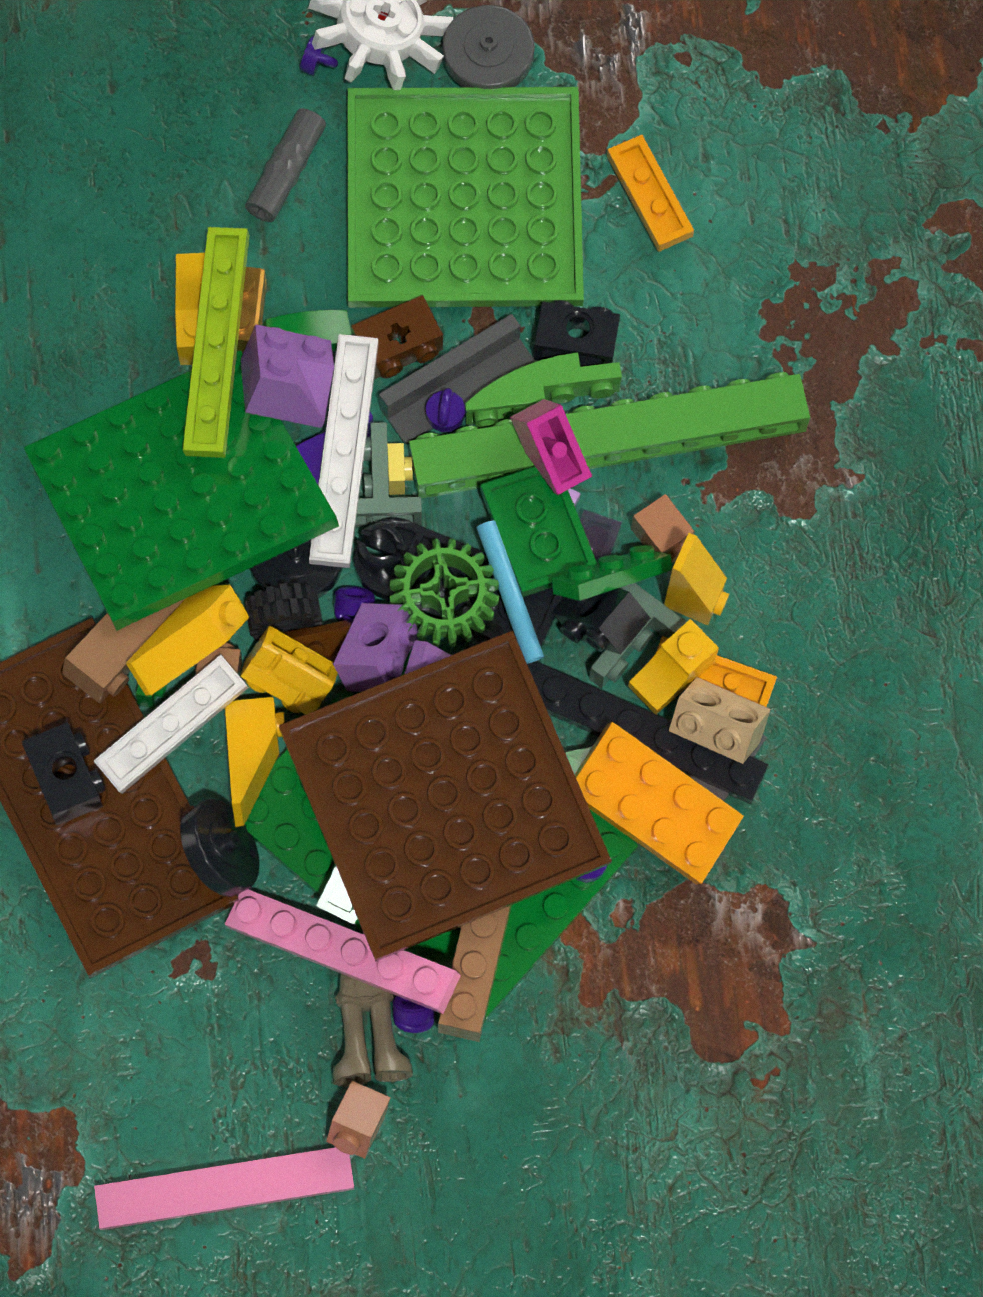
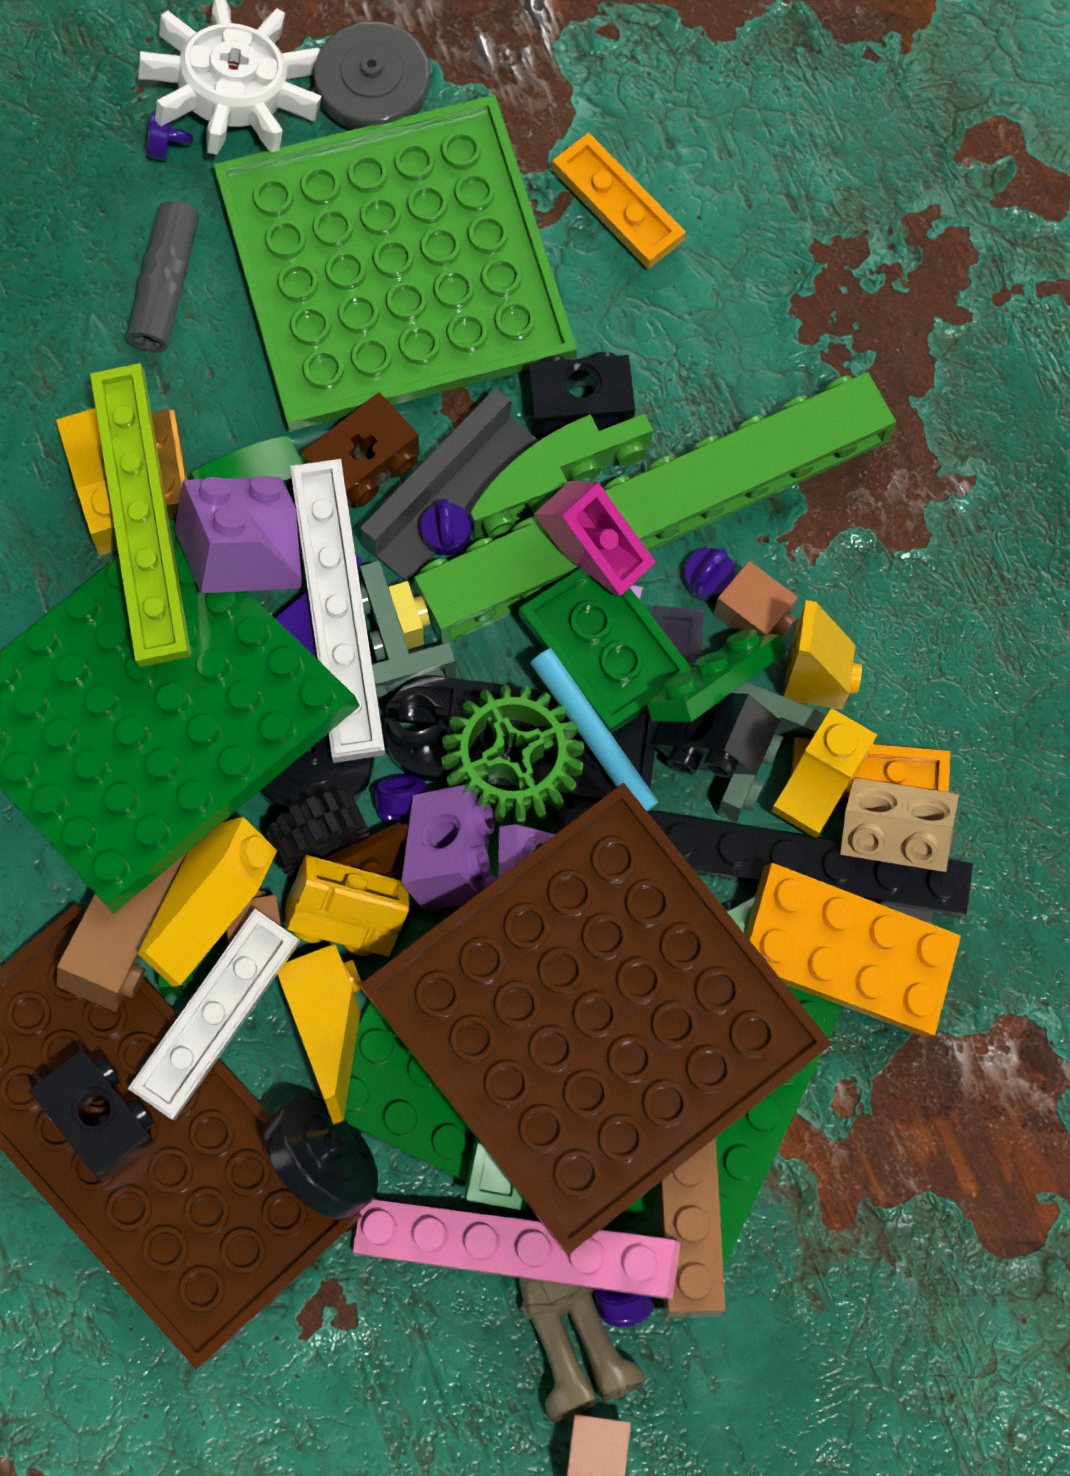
camera: 15 degrees left, 0 degrees up
none -> dark purple tile [684,548,735,601]

